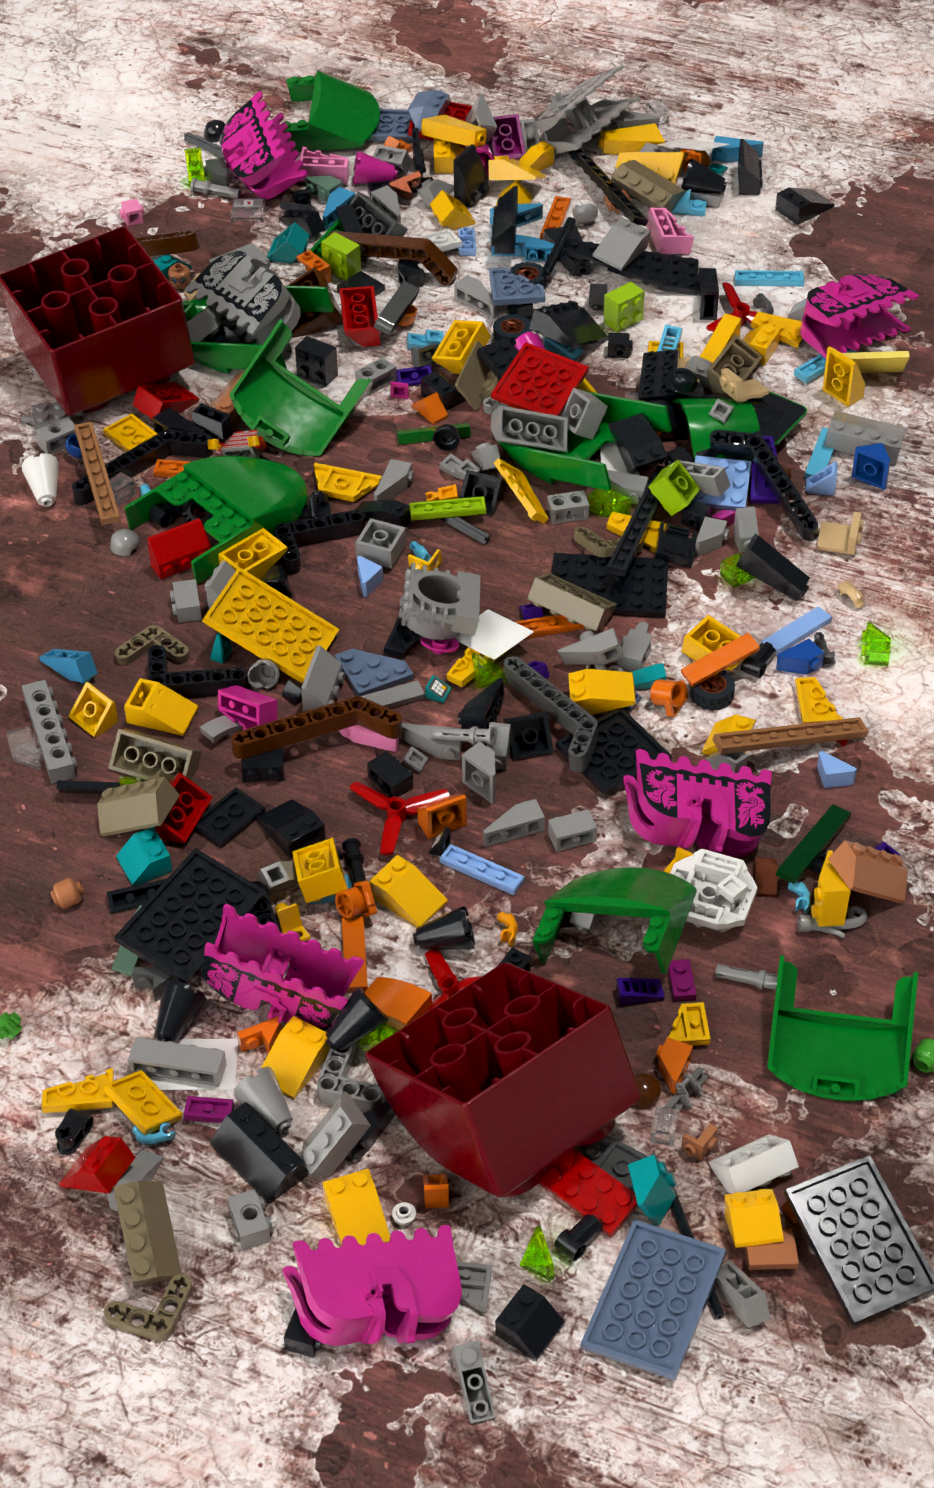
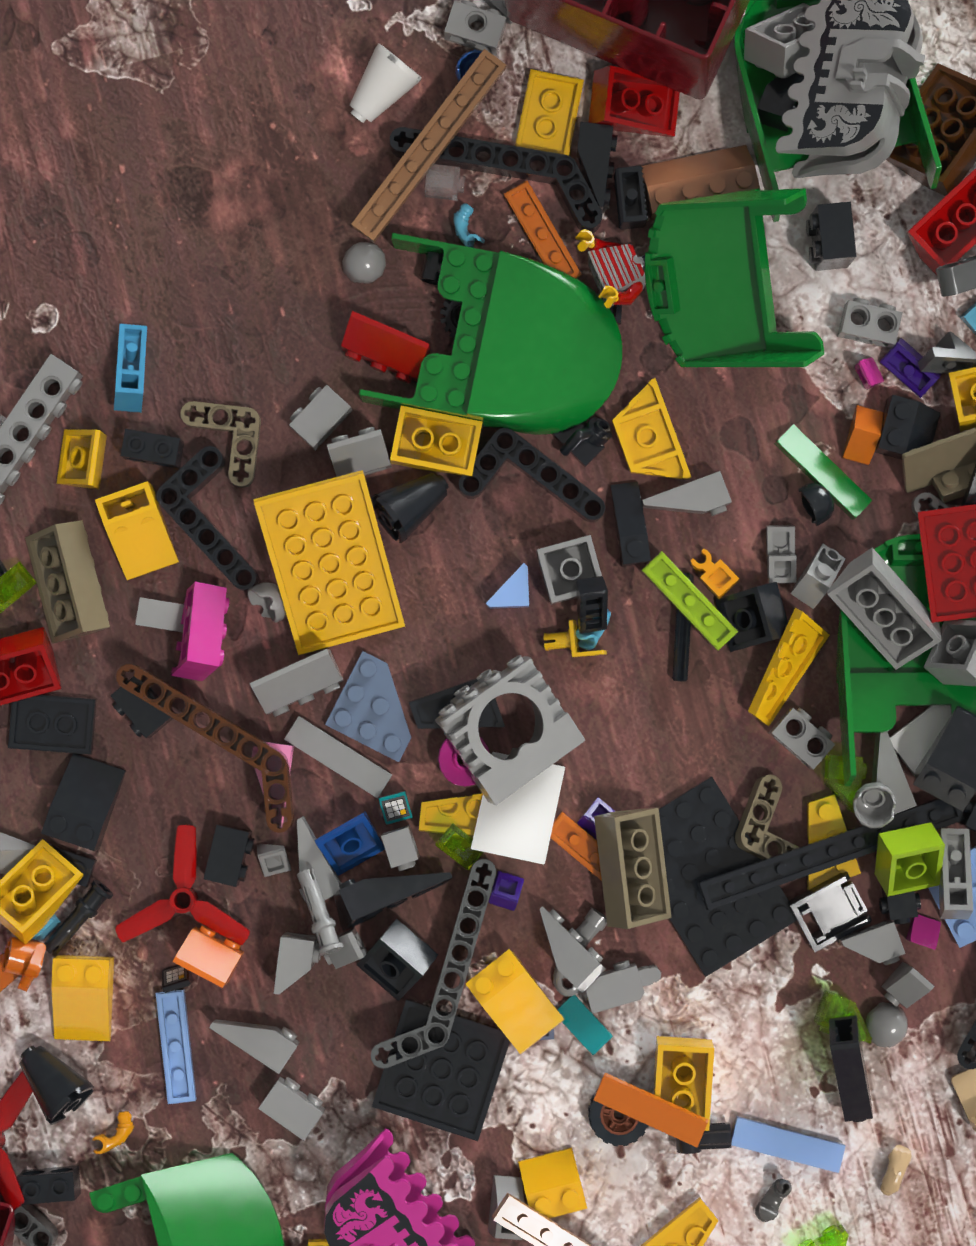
camera: 50 degrees right, 40 degrees up
black slope [282,680,302,706] -> none
orange piece [650,679,688,718] -> none
blue slope [776,639,824,674] -> none
none -> black brick [120,429,184,469]
none -> blue slope [314,811,385,876]
none -> light grey brick [381,825,420,871]
none -> black slope [576,576,608,634]
none -> light grey hair [853,782,896,828]

